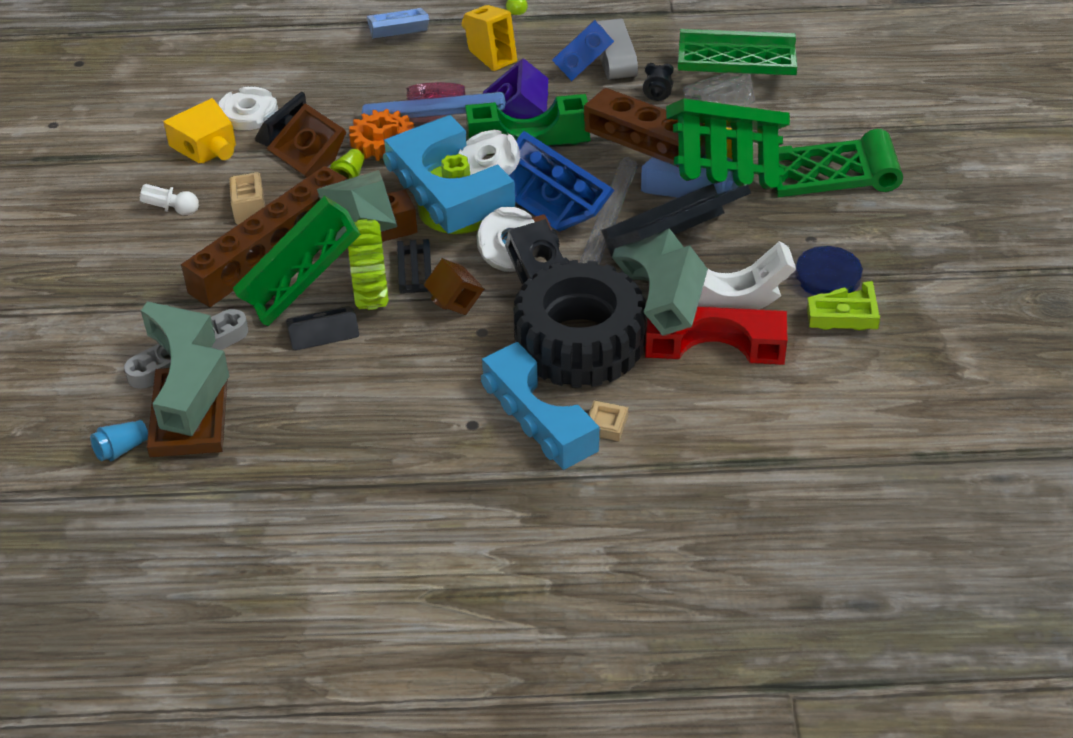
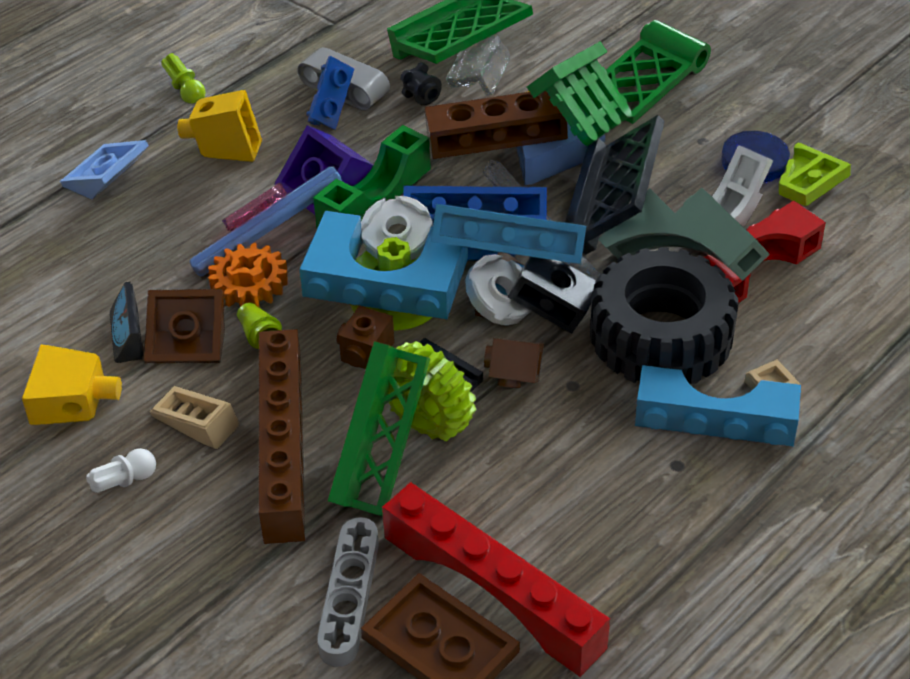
camera: 45 degrees left, 0 degrees up
sand green arch [141,301,230,436] -> none
white tile [219,87,278,131] -> none
black slope [285,306,359,350] -> none
sand green slope [317,170,397,241] -> none
none -> red arch [382,482,610,677]
none -> dark azure fence [431,204,586,264]

